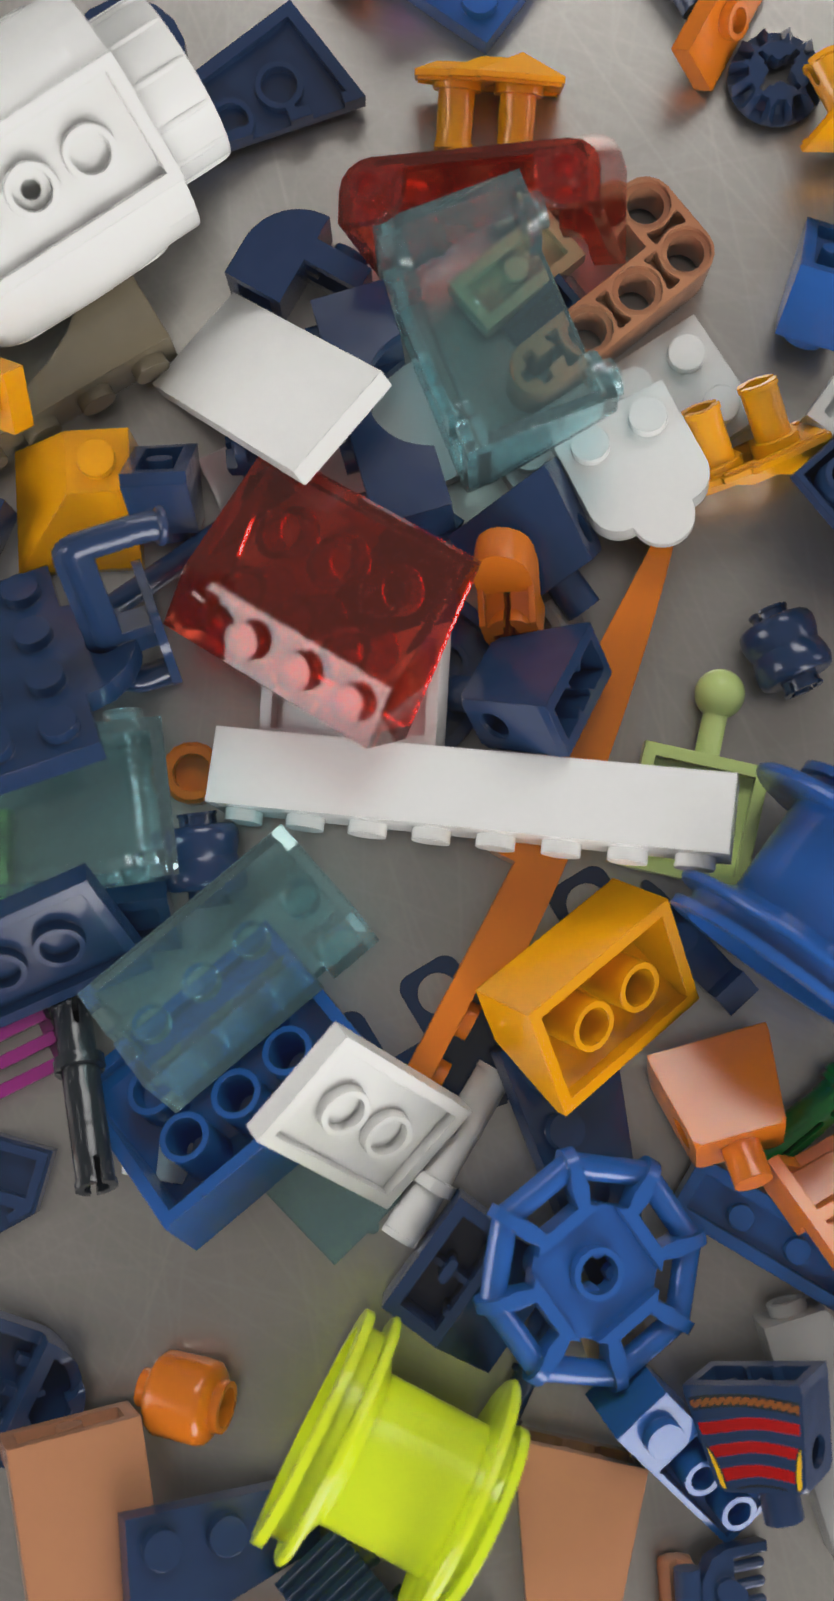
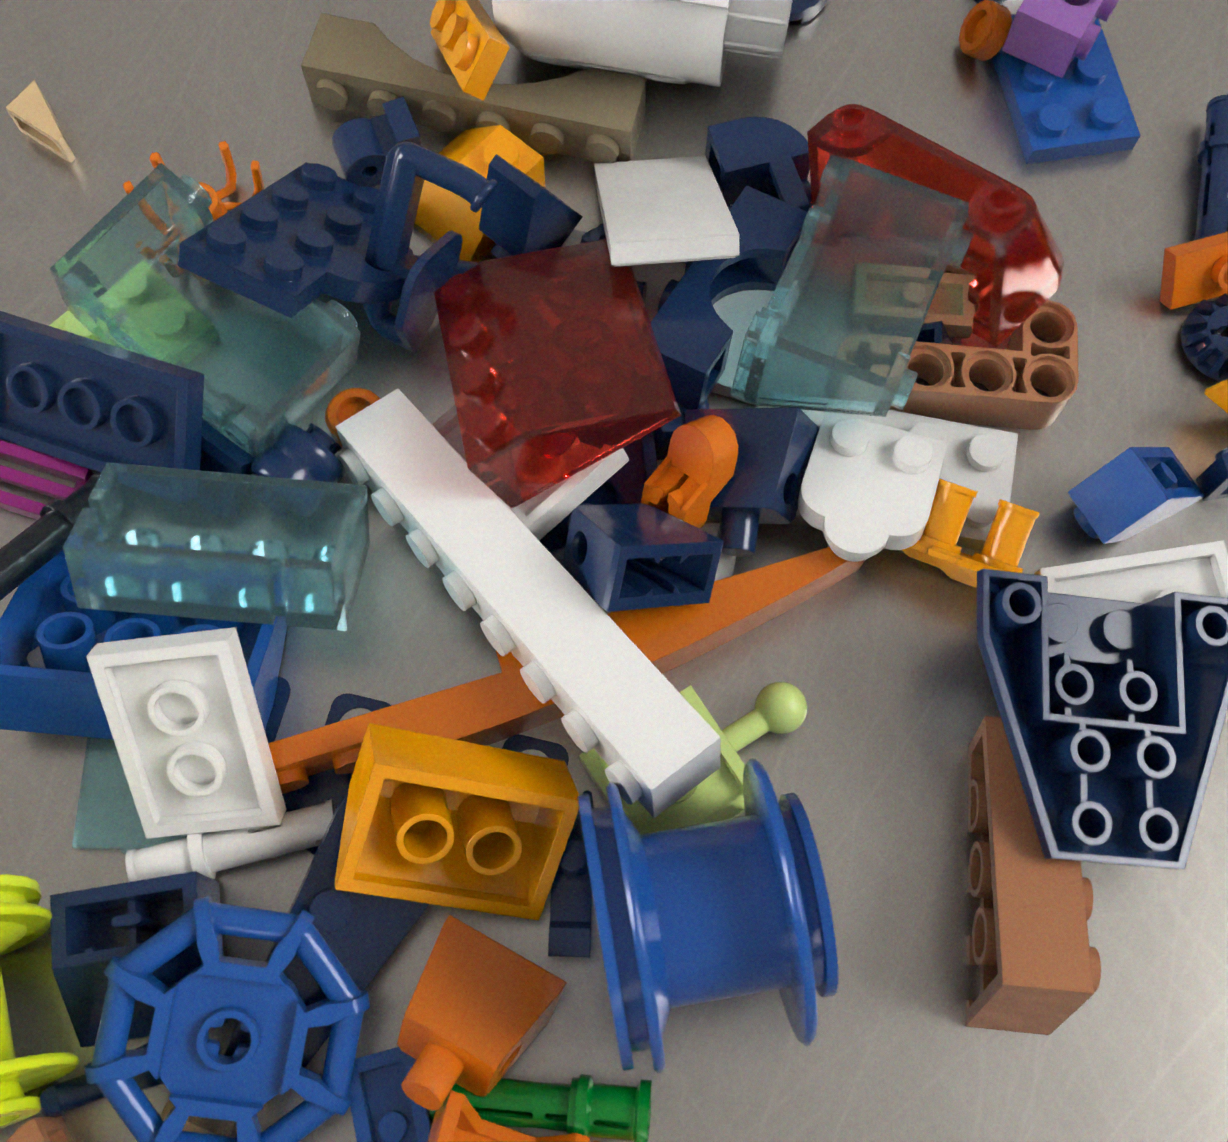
camera: 40 degrees right, 15 degrees down
dark blue wing [195,0,366,152] -> none
light orange connector [414,52,566,157] -> none
dark blue piece [740,602,832,699] -> none

